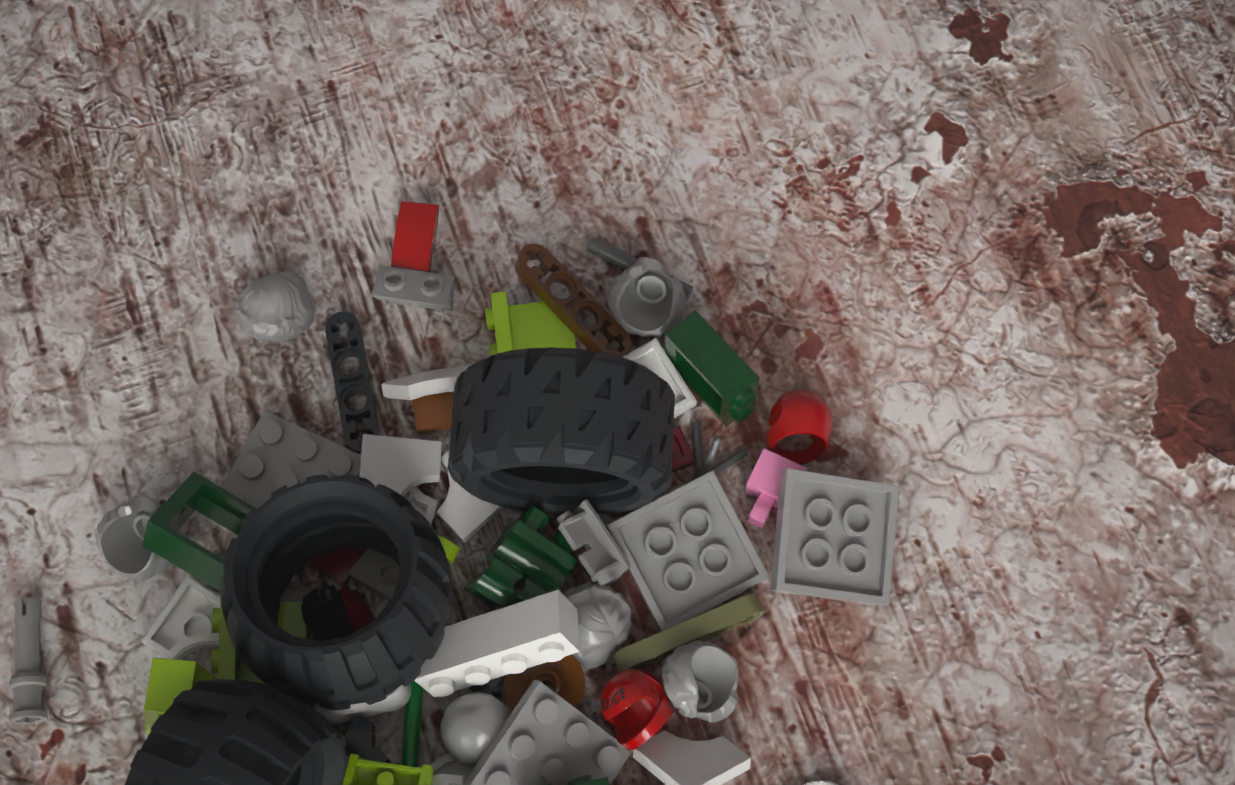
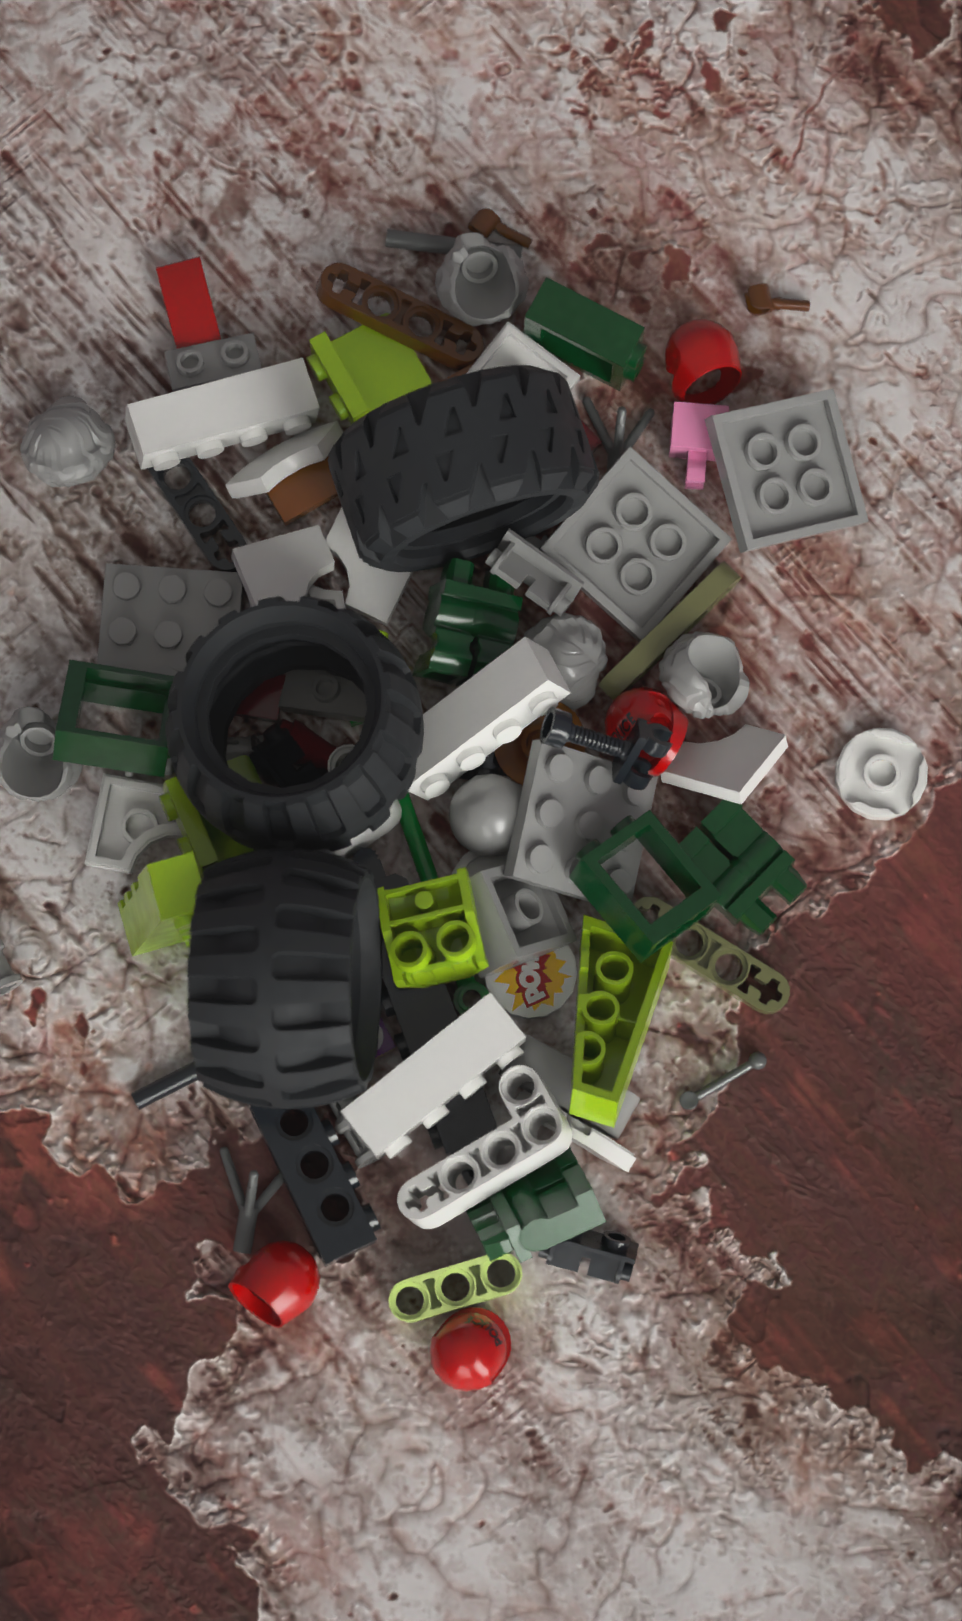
camera: 25 degrees left, 10 degrees up
none -> white brick [125,357,320,471]
none -> reddish brown hand [467,208,533,249]
none -> black bar [540,707,673,790]
none -> reddish brown hand [744,283,810,316]

